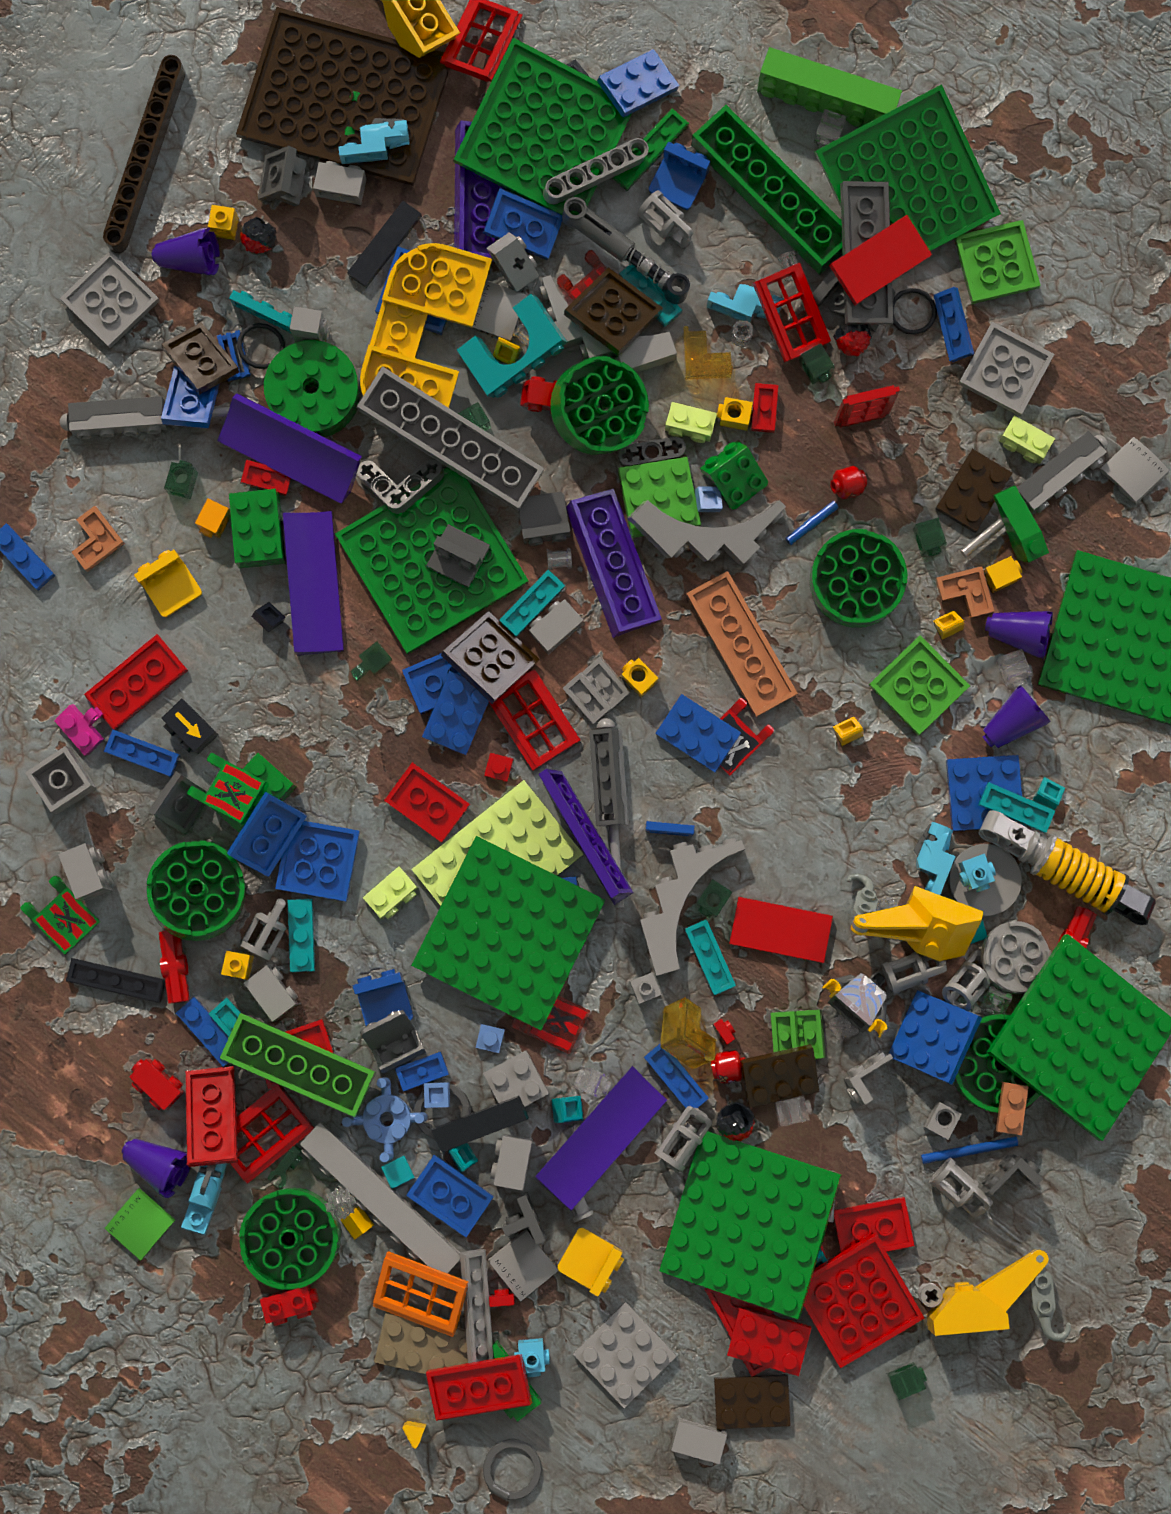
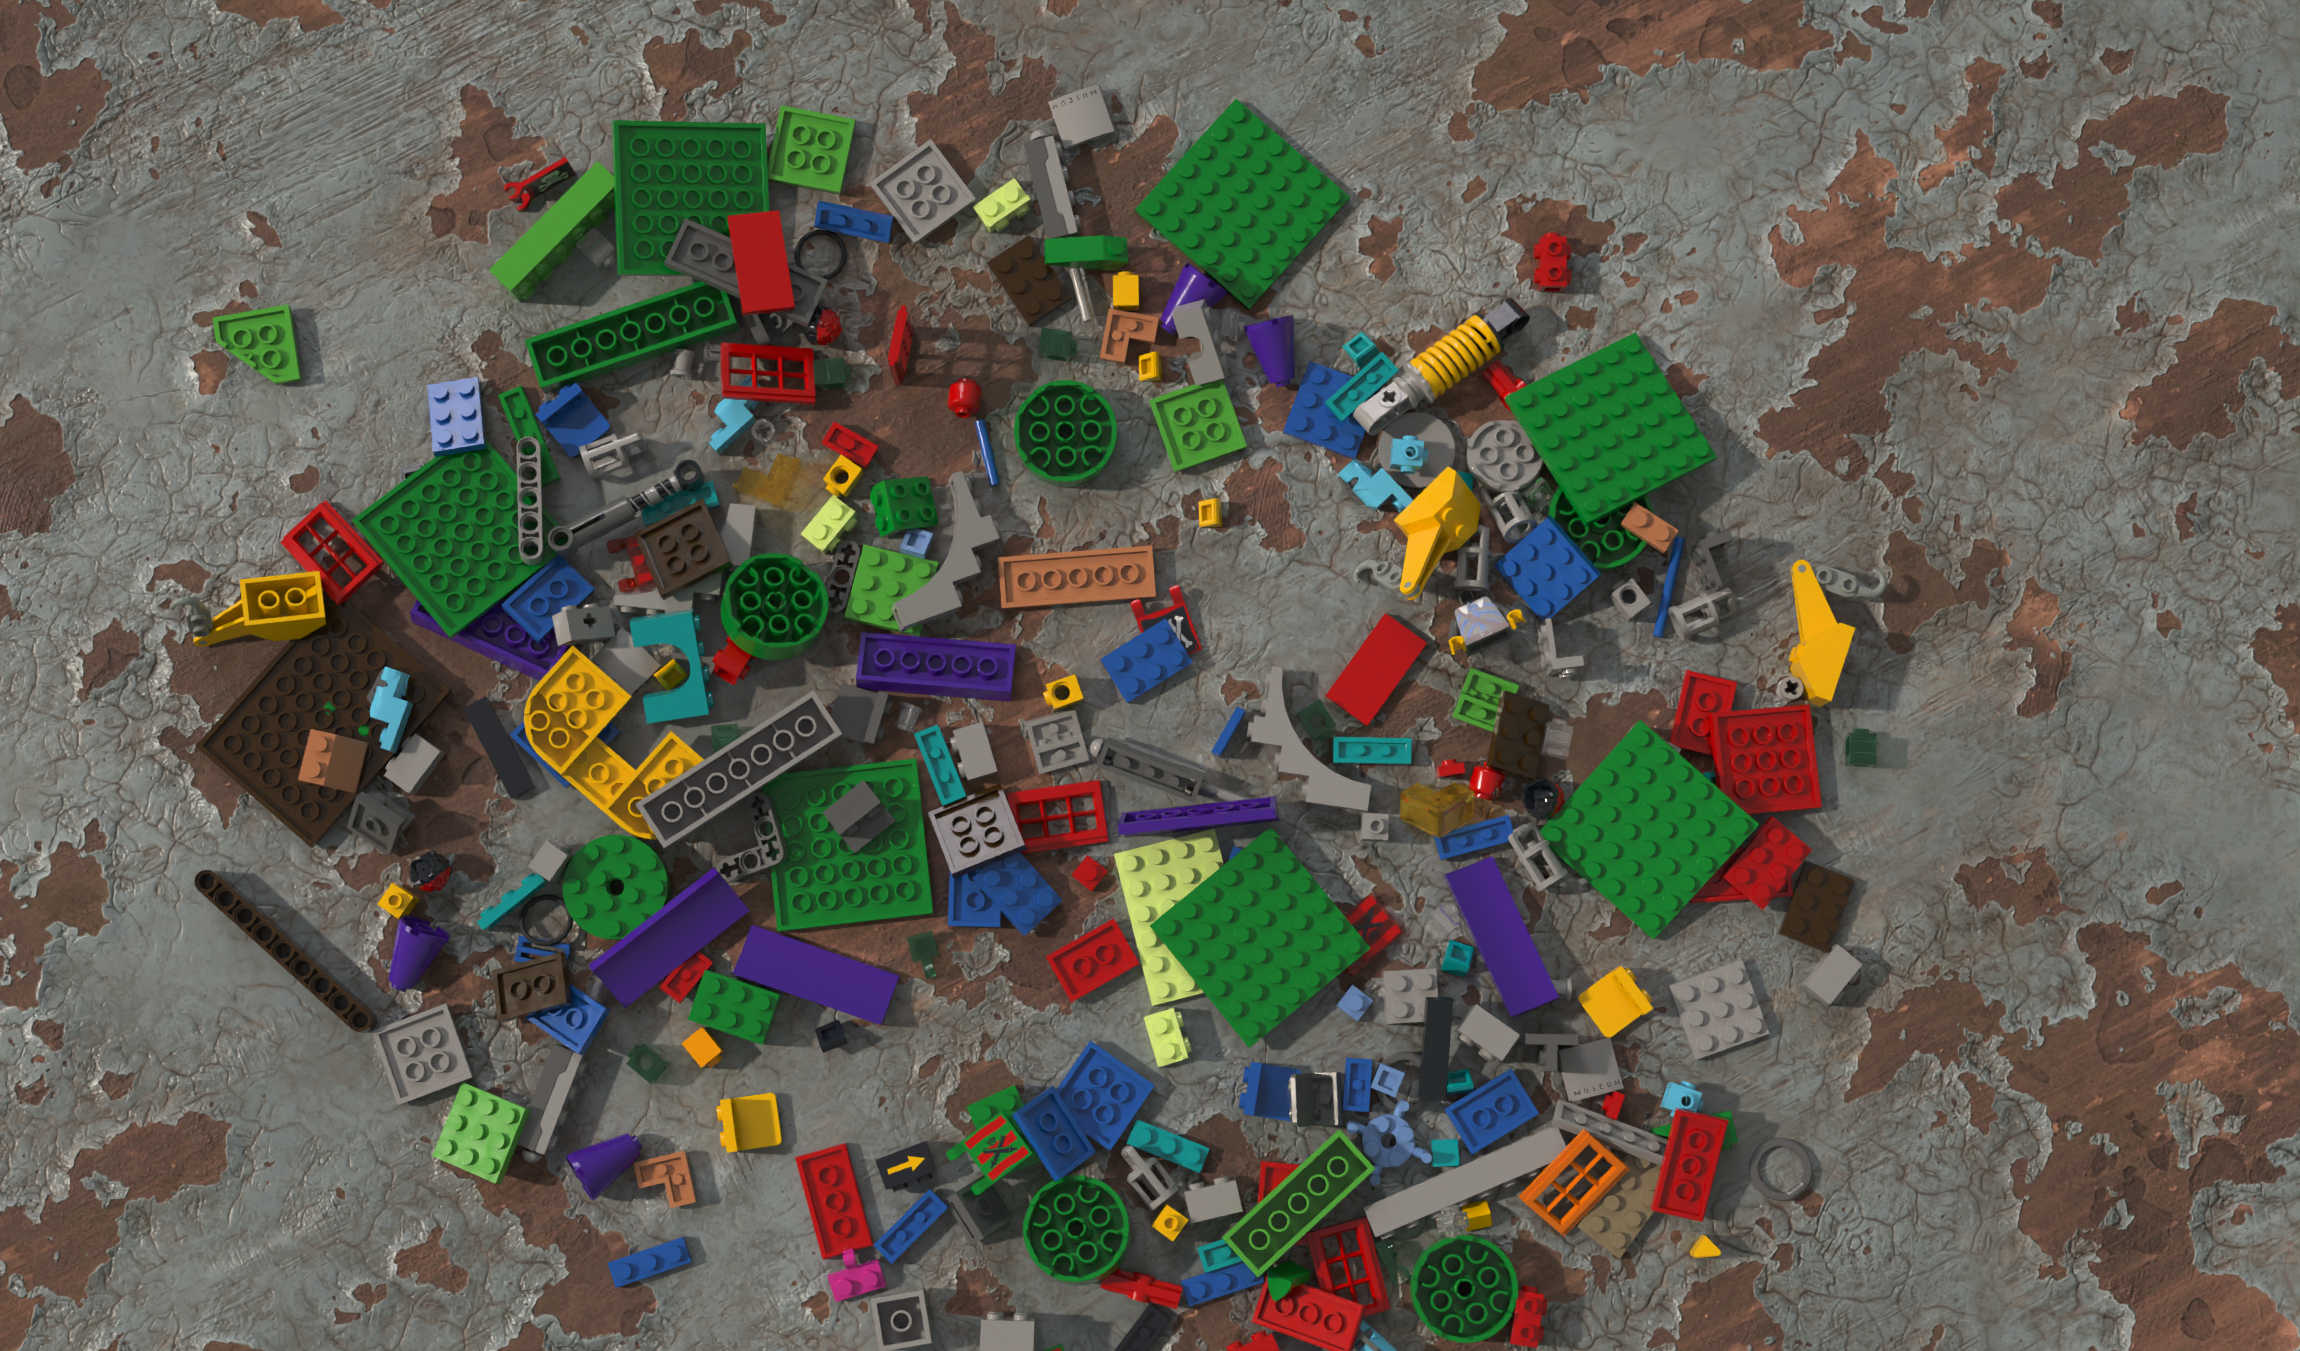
camera: 70 degrees left, 0 degrees up
none -> nougat slope [298,729,369,794]
none -> bright green plate [432,1082,530,1185]
none -> flag [504,157,576,212]
none -> dark purple cone [566,1133,642,1201]
none -> light grey bush [669,349,697,380]
none -> light grey arch [1172,299,1230,386]
none -> green tile [1267,1260,1310,1301]

